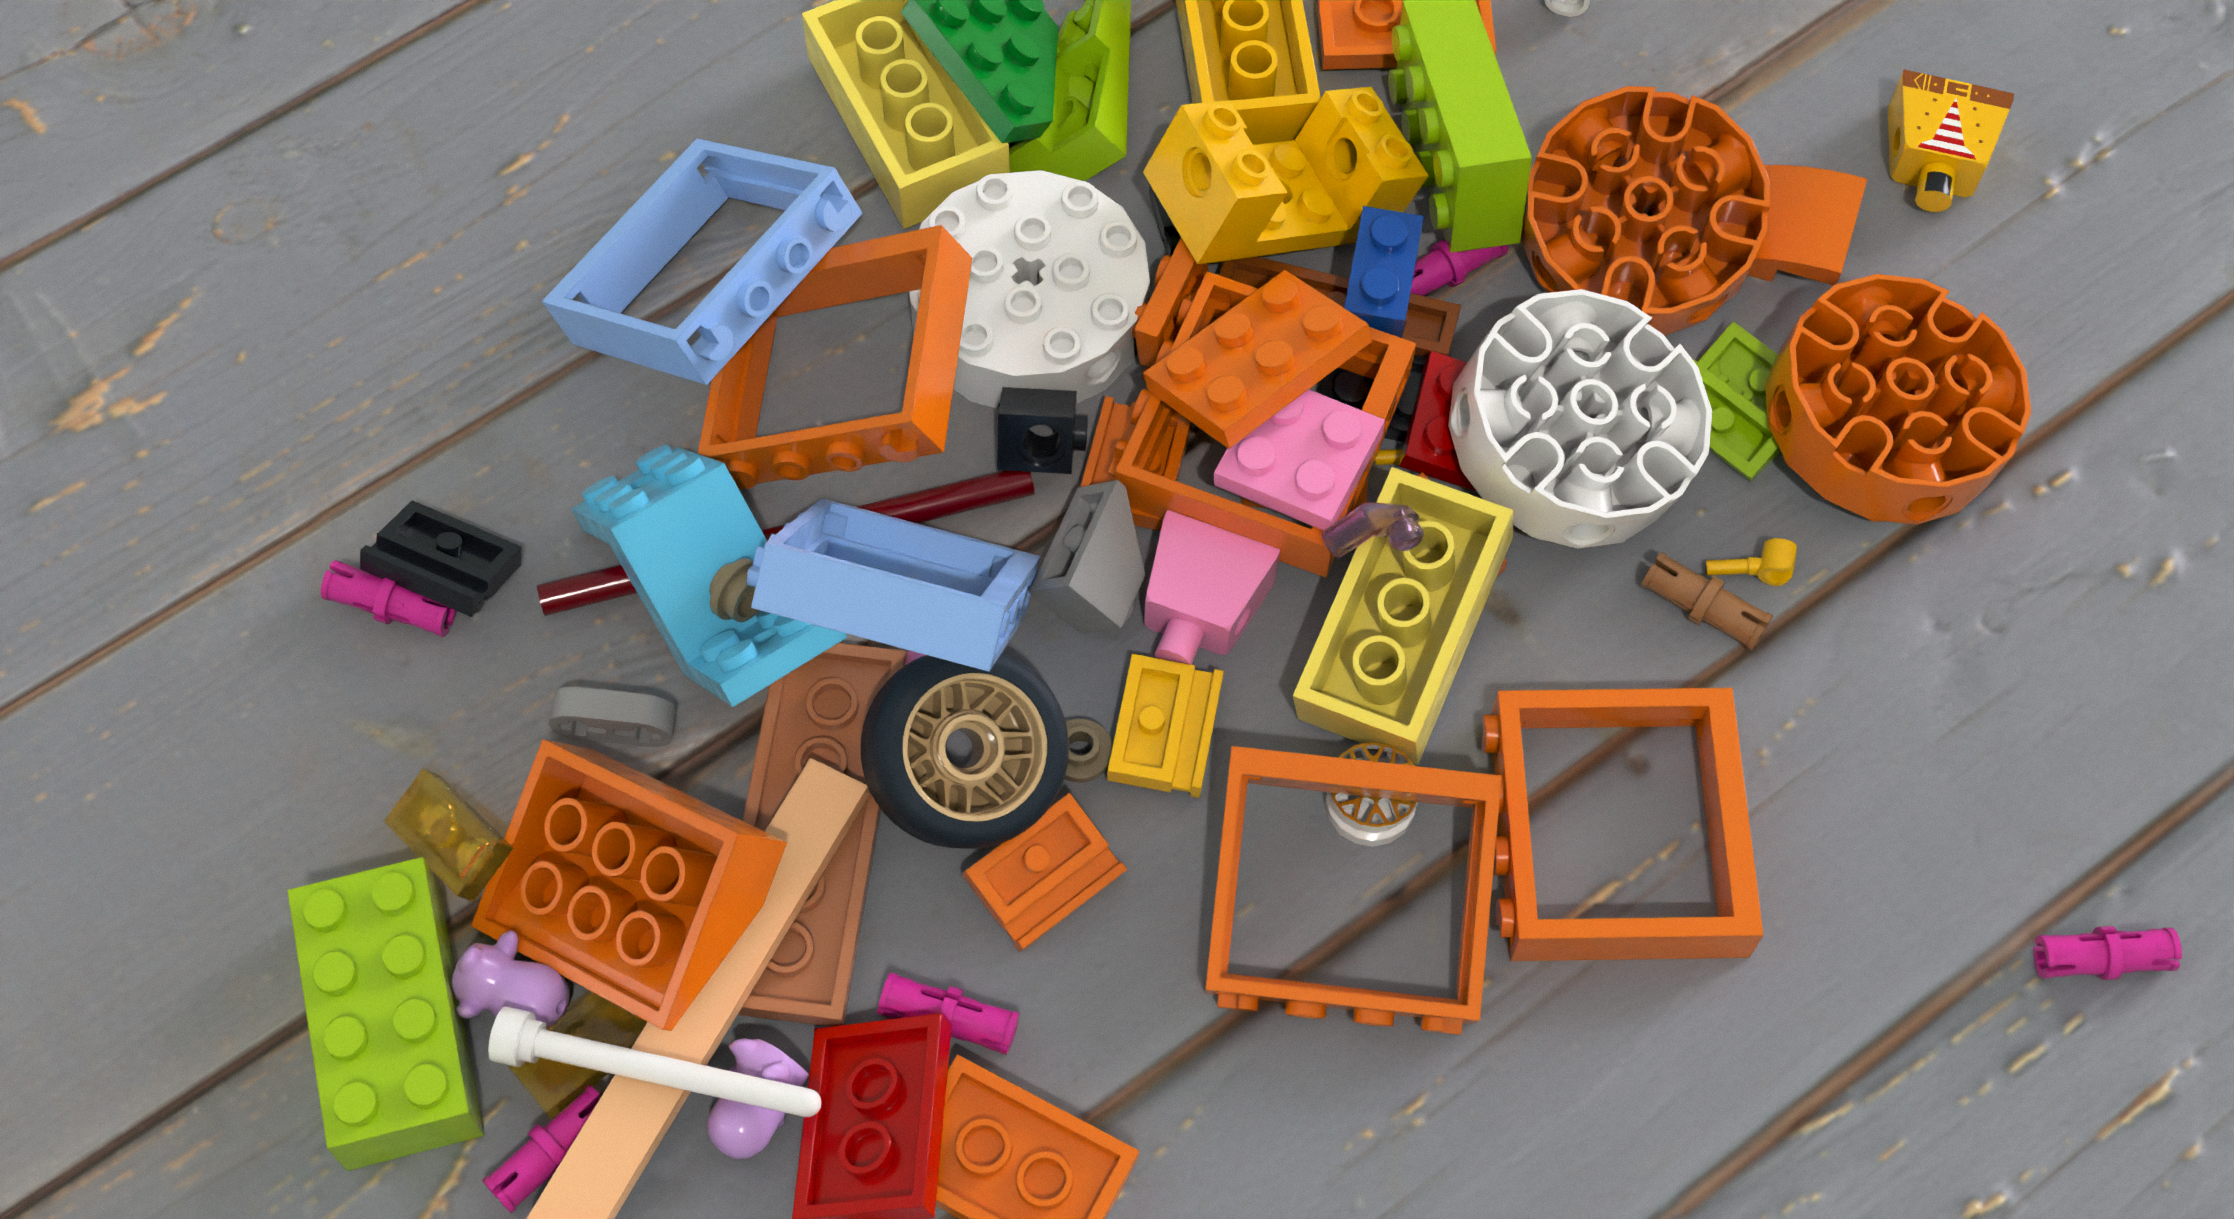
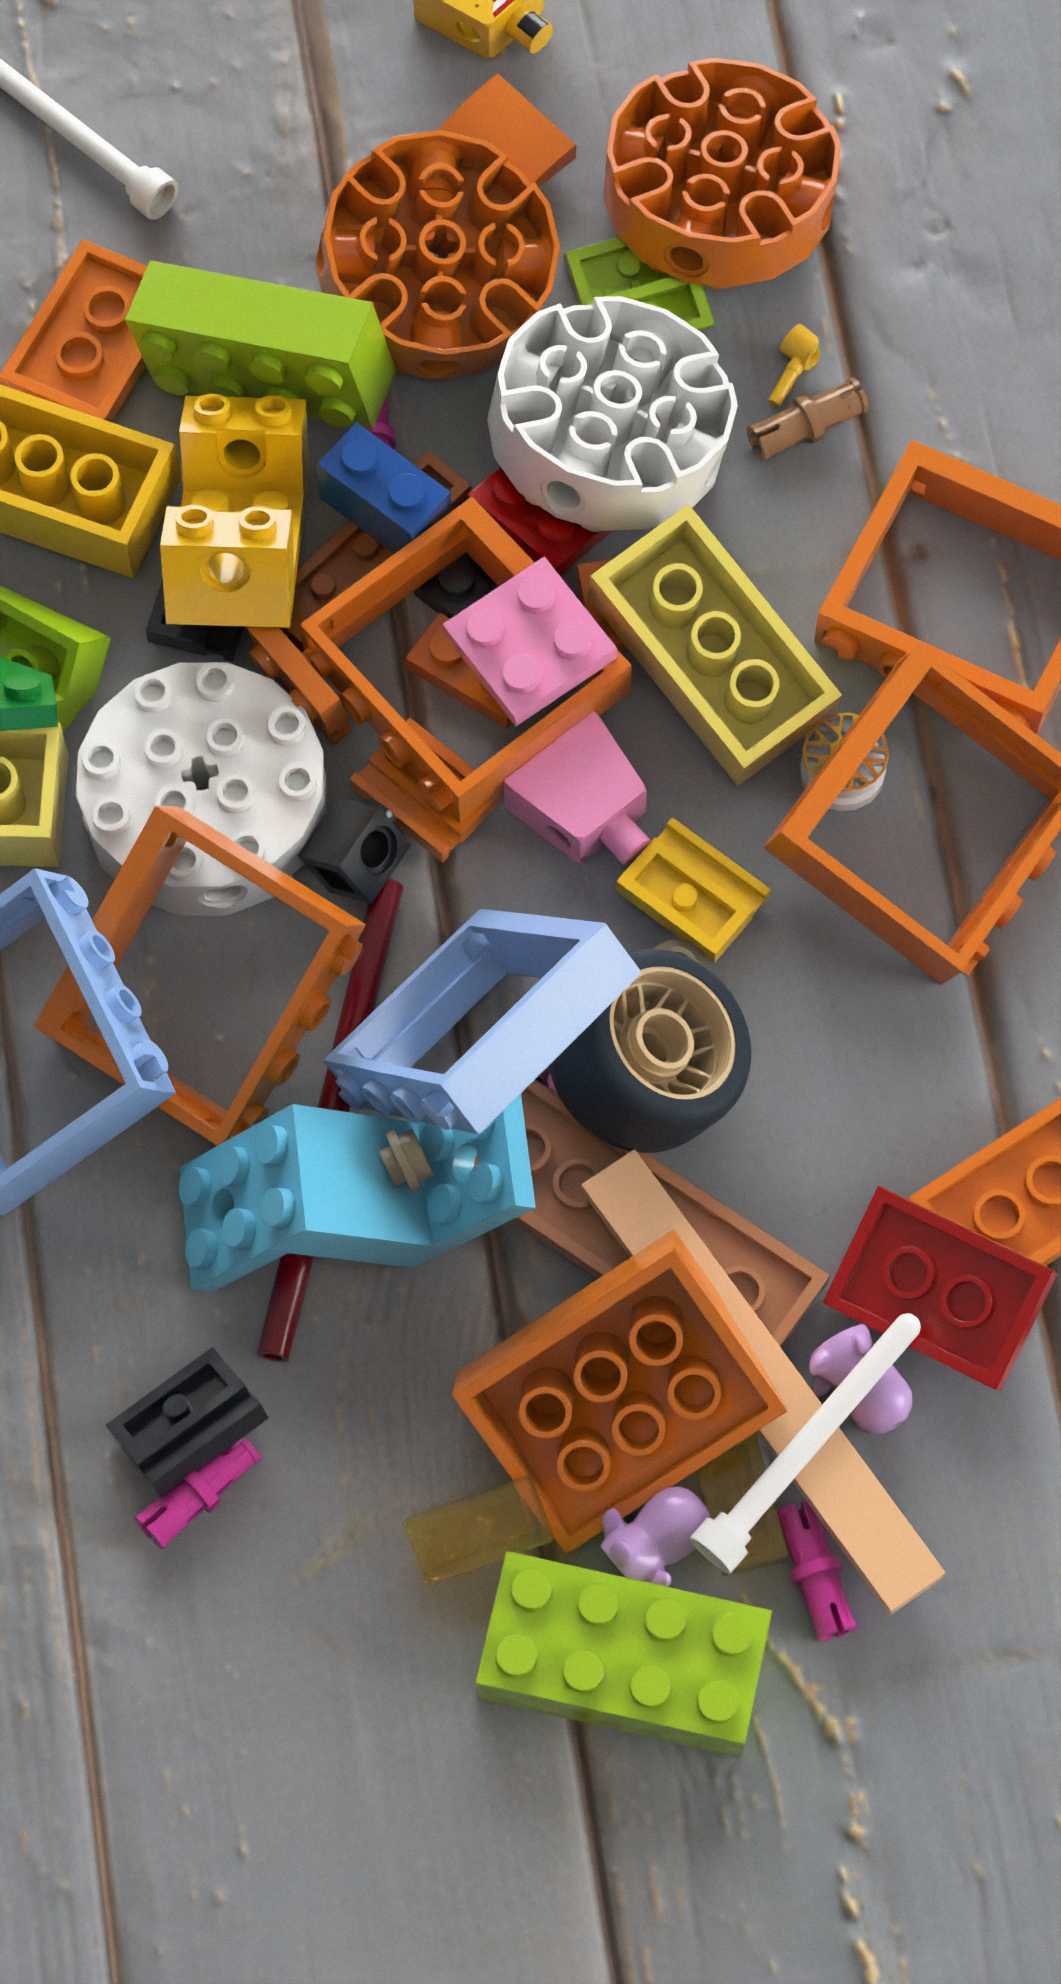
camera: 60 degrees left, 5 degrees up
light grey beam [549,686,677,747] -> none
dark pink pin [877,972,1020,1055] -> none
orange plate [961,793,1128,952] -> none
light grey slope [1029,480,1145,634] -> none
orange plate [1143,270,1372,449] -> none
arm [1322,502,1424,558] -> none

